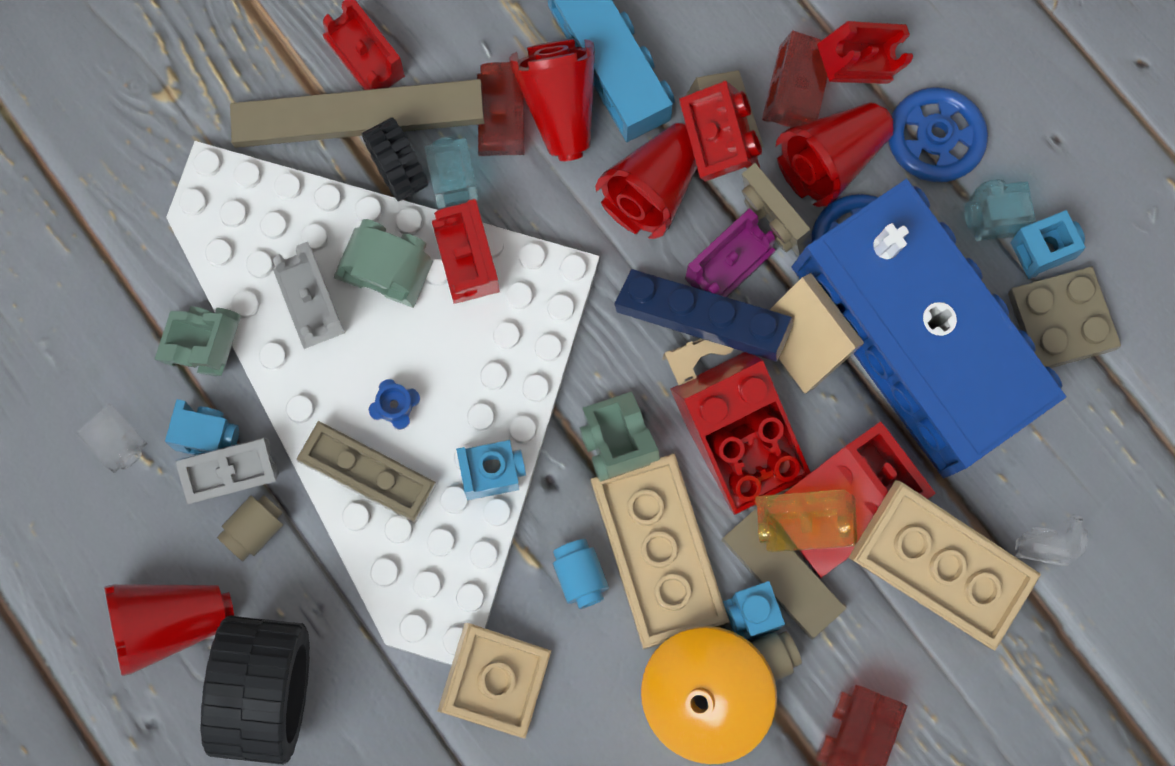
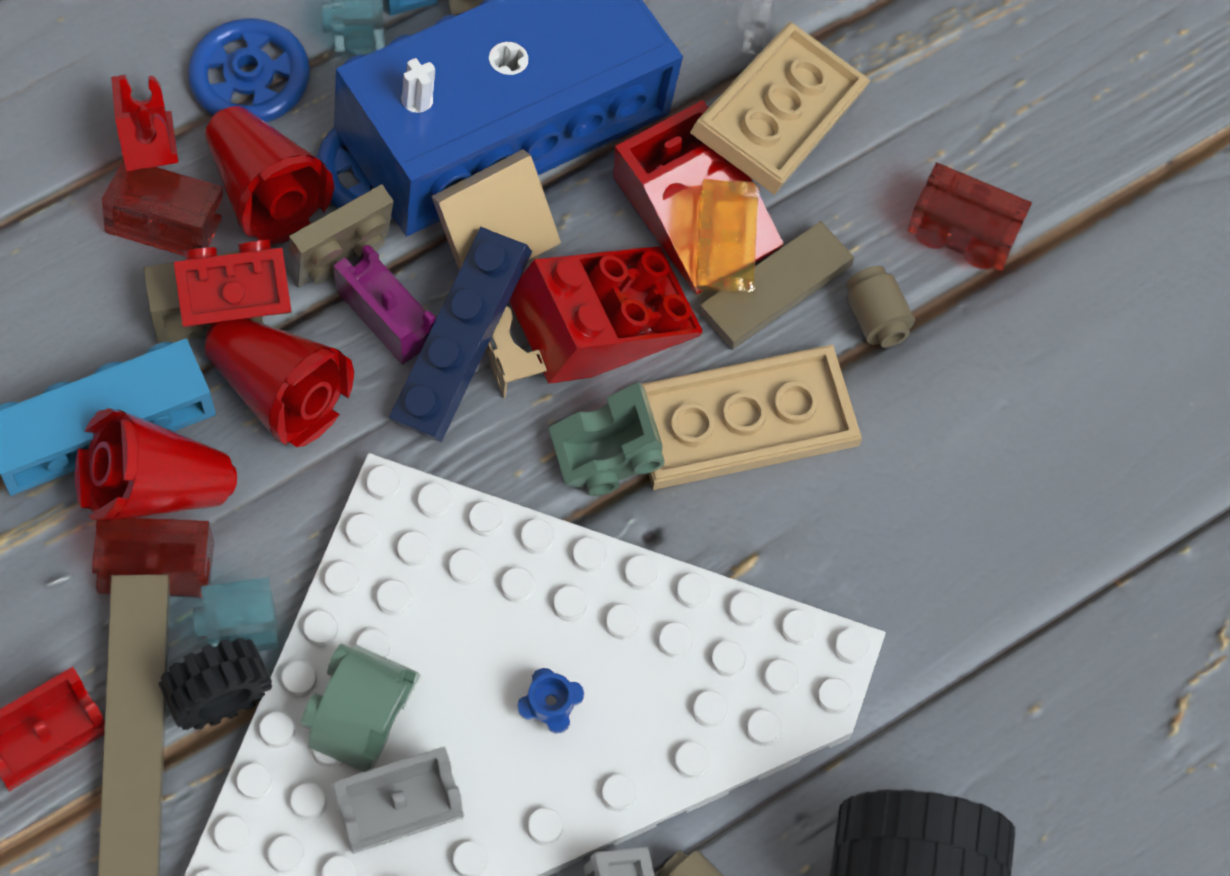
camera: 90 degrees left, 10 degrees down
dark tan tile [296,421,436,523] -> none
red hinge [432,199,500,304] -> none
tan tile [437,623,551,739] -> none
dark azure brick [456,440,526,501] -> none
dark azure brick [553,539,609,609] -> none
light orange dish [641,626,777,764] -> none
dark azure brick [723,581,785,641] -> none

